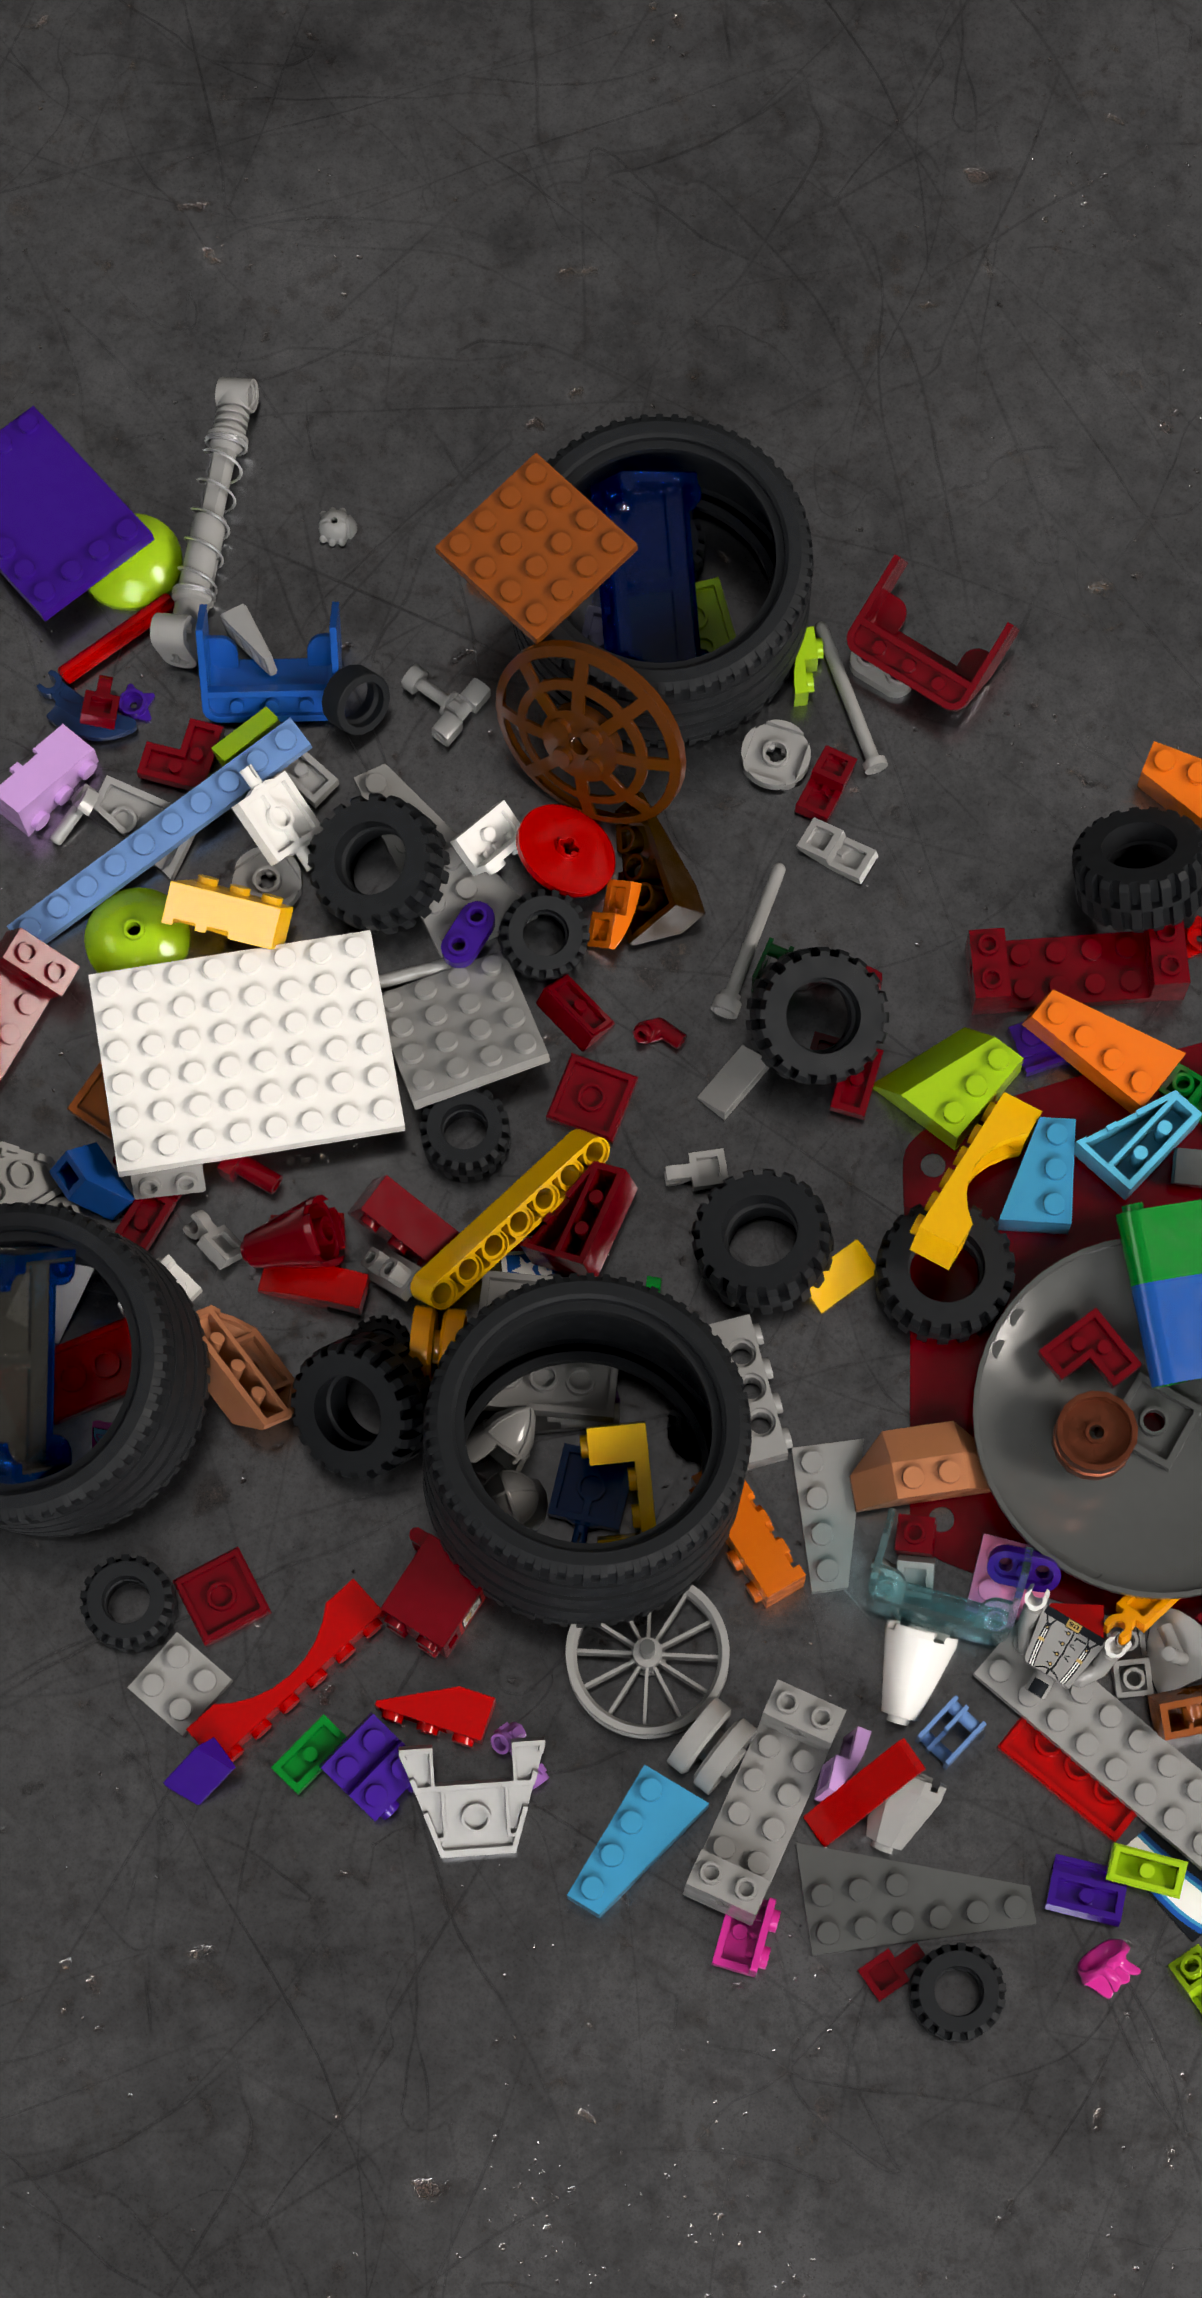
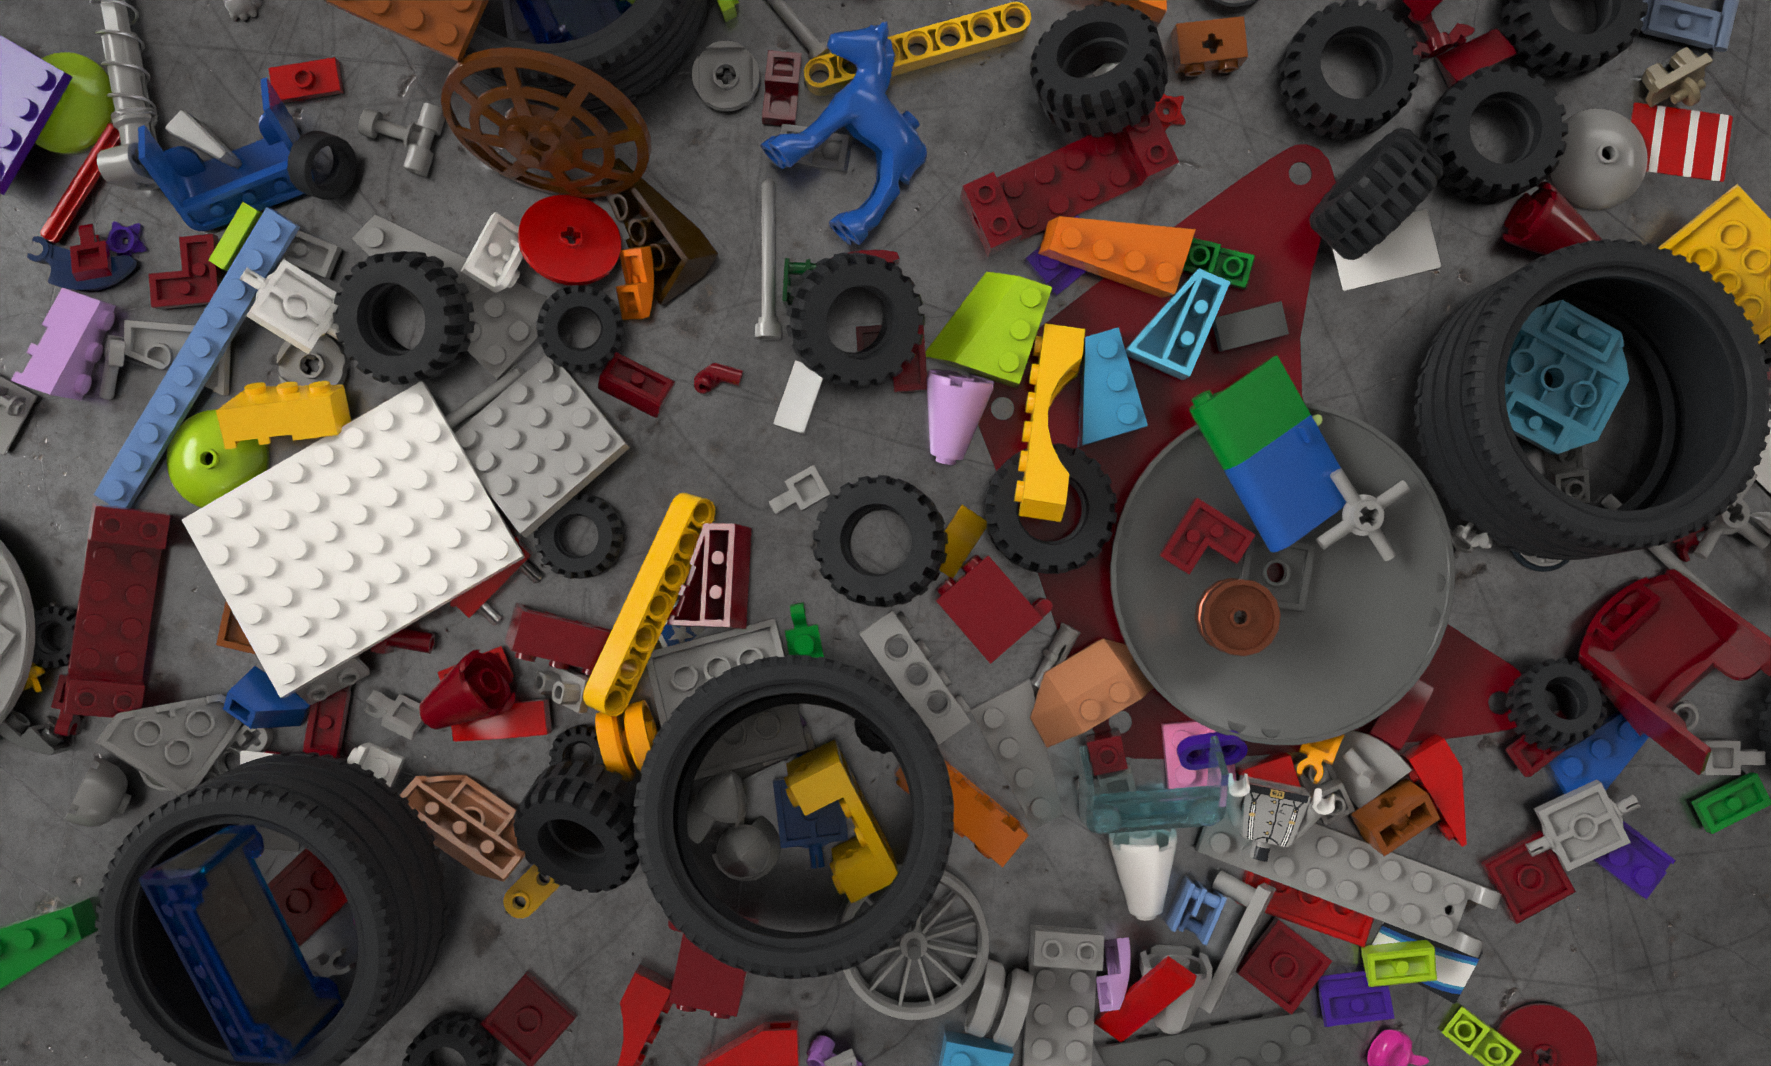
camera: 25 degrees left, 15 degrees up
dark purple plate [441,901,495,968] -> none
dark red tile [546,1053,638,1145] -> none
none -> red plate [268,57,344,103]
none -> red piece [450,535,543,626]
none -> yellow plate [503,864,560,918]
none -> blue animal [760,21,927,245]
none -> yellow beam [804,2,1031,96]
none -> lavender cone [926,369,994,465]
none -> dark red container [934,554,1053,664]
none -> light grey pin [1031,622,1081,688]
none -> light grey piece [1199,870,1276,1014]
none -> dark red plate [1236,917,1332,1015]

